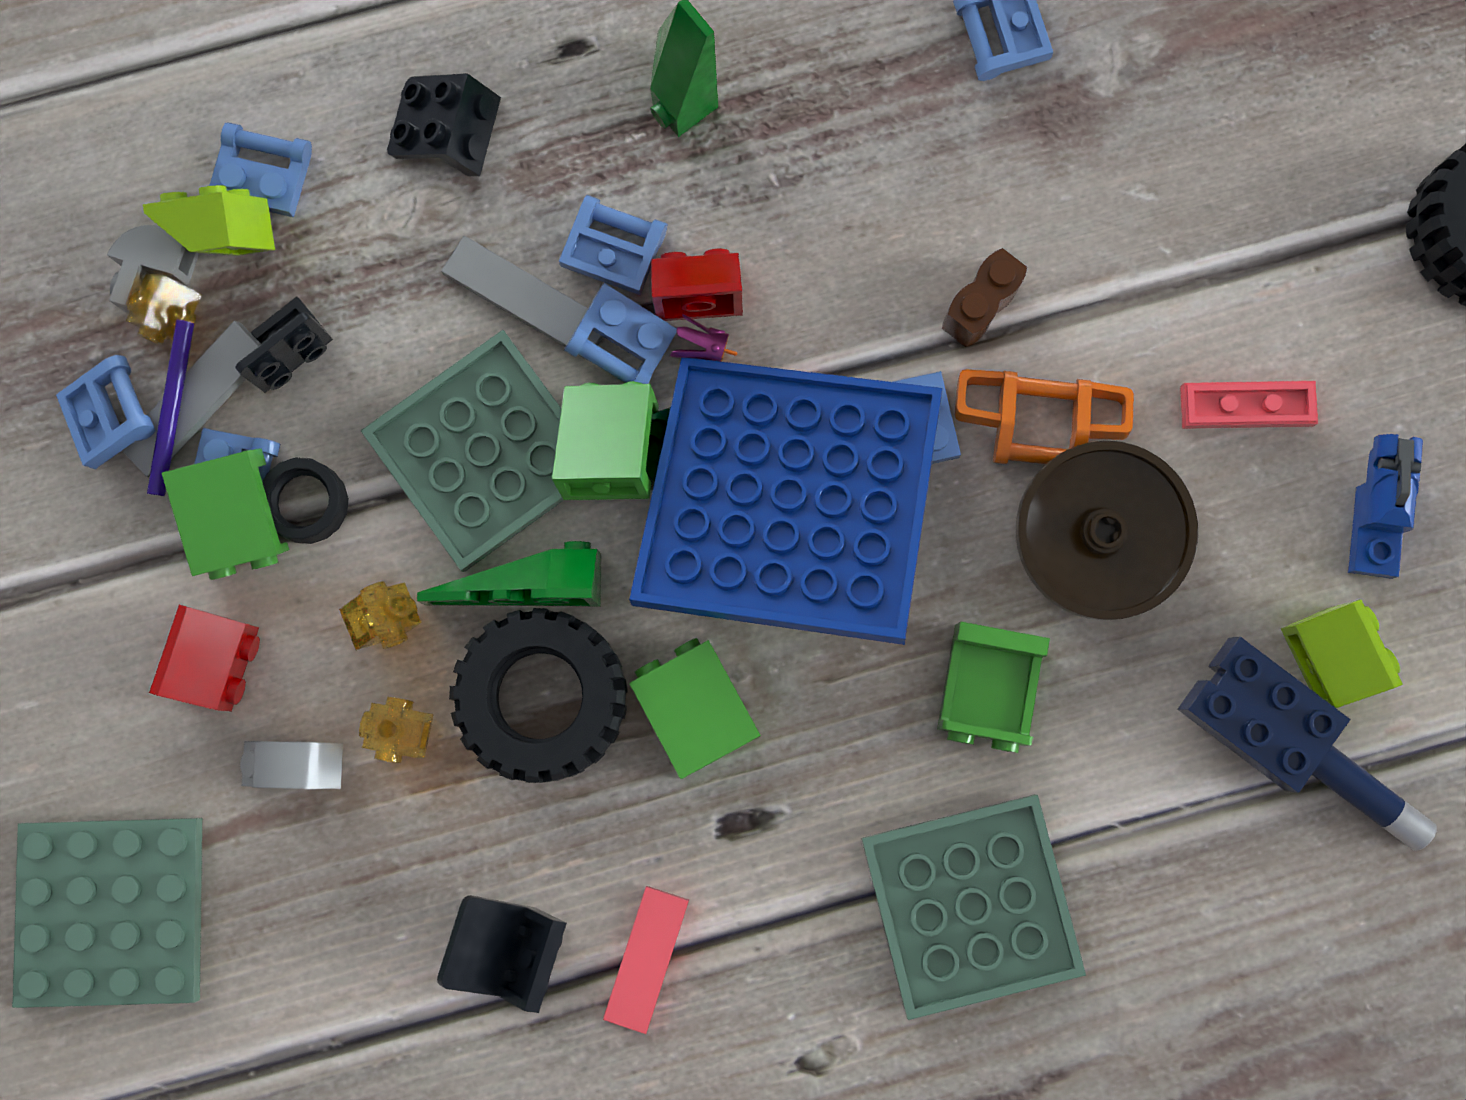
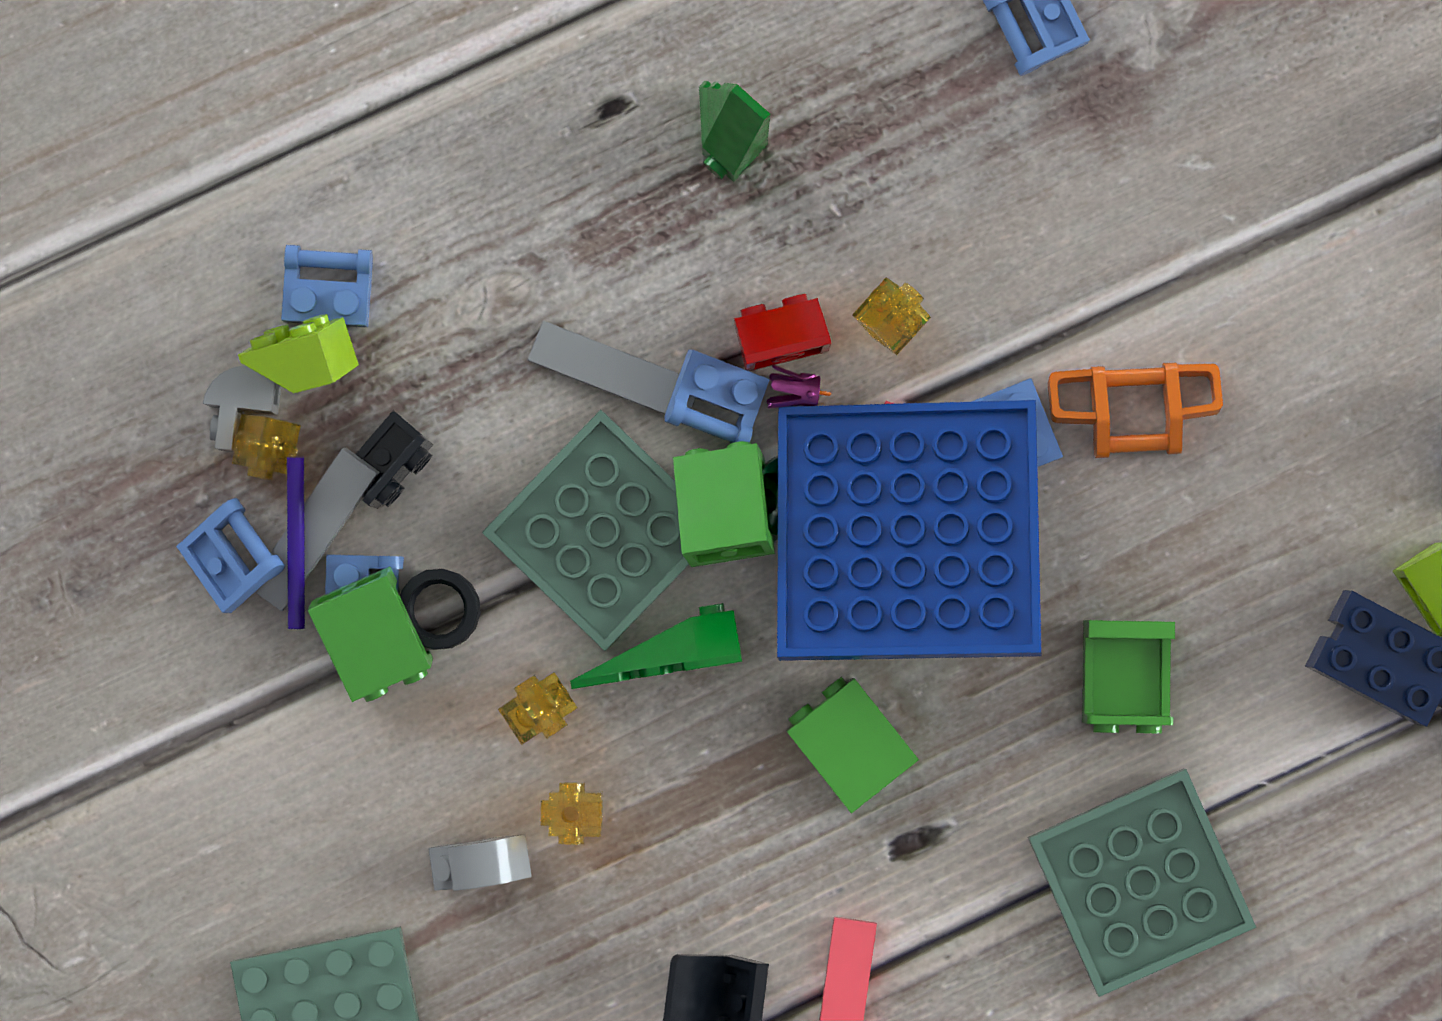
camera: 15 degrees left, 5 degrees up
red slope [149,604,260,712] -> none
black bracket [387,73,501,176] -> none
black tyre [449,608,628,783] -> none
medium blue plate [559,195,668,295] -> none
reddish brown brick [942,248,1027,347] -> none
dark brown dish [1016,441,1198,620] -> none
coral tile [1180,381,1318,429] -> none
none -> clear yellow brick [852,277,931,355]

